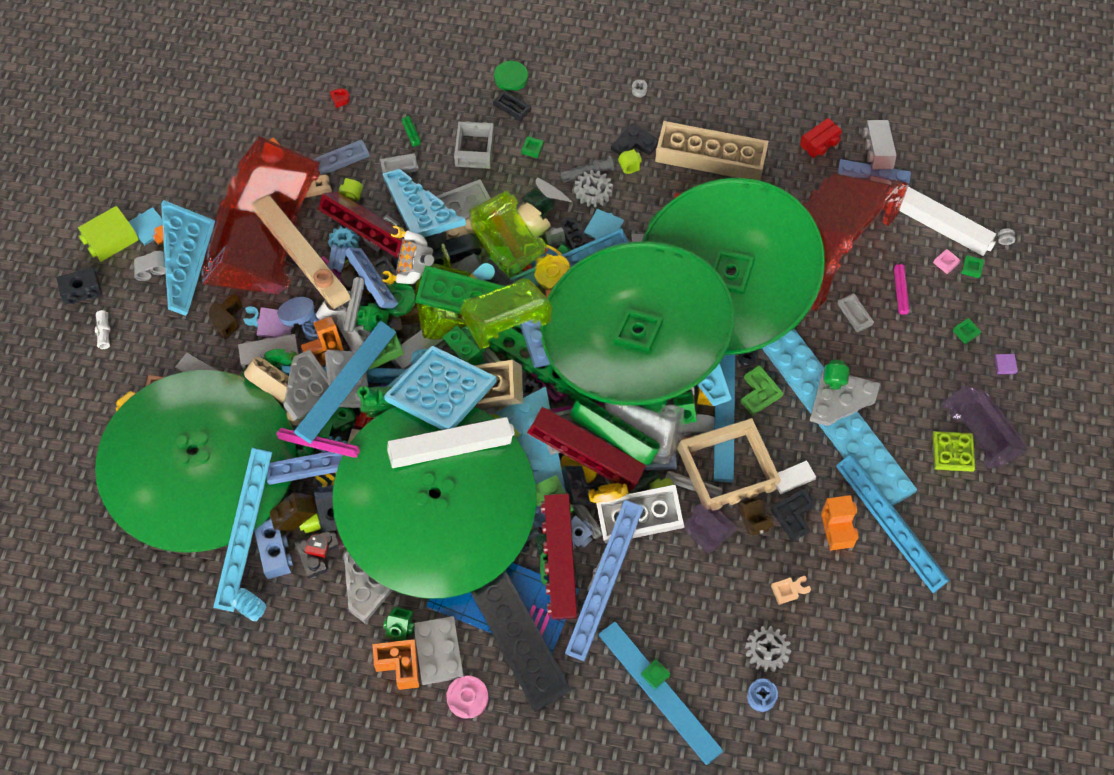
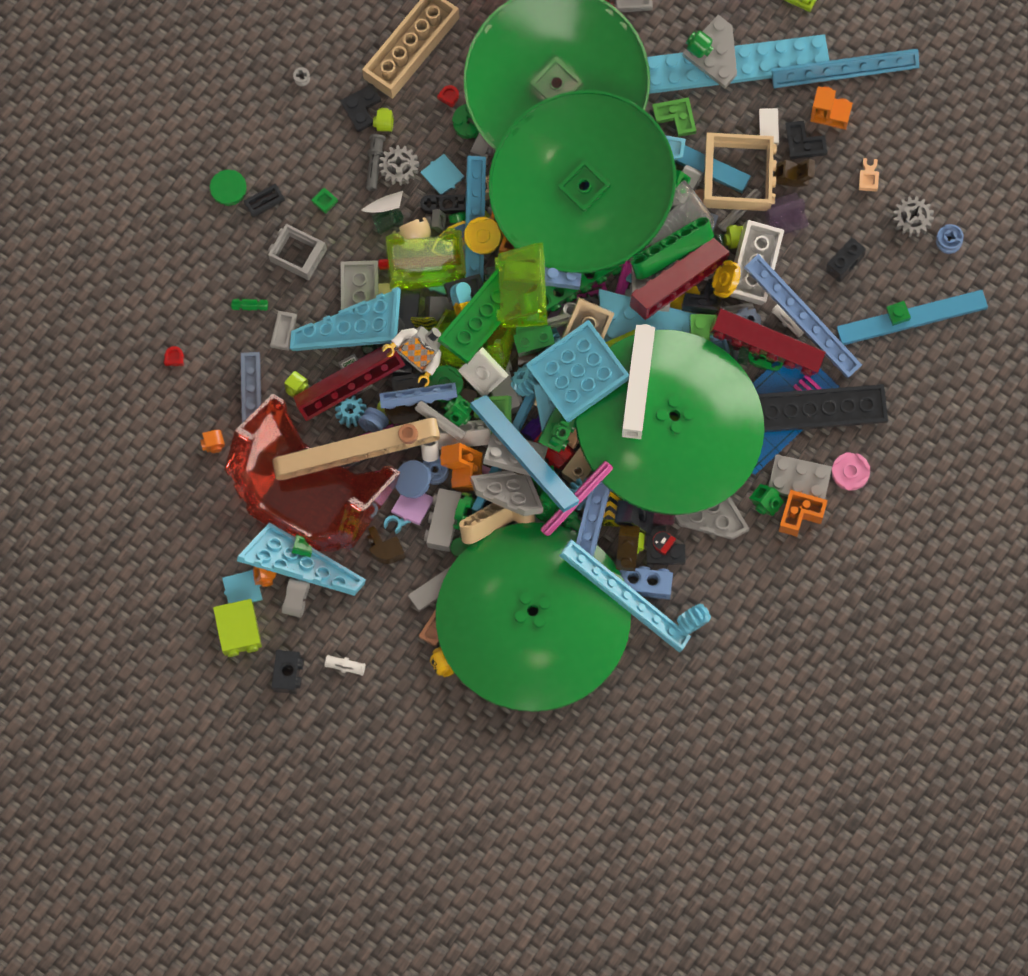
camera: 60 degrees left, 10 degrees up
none -> green tile [292,534,312,557]
none -> white tile [458,347,509,396]
none -> black brick [826,237,866,283]

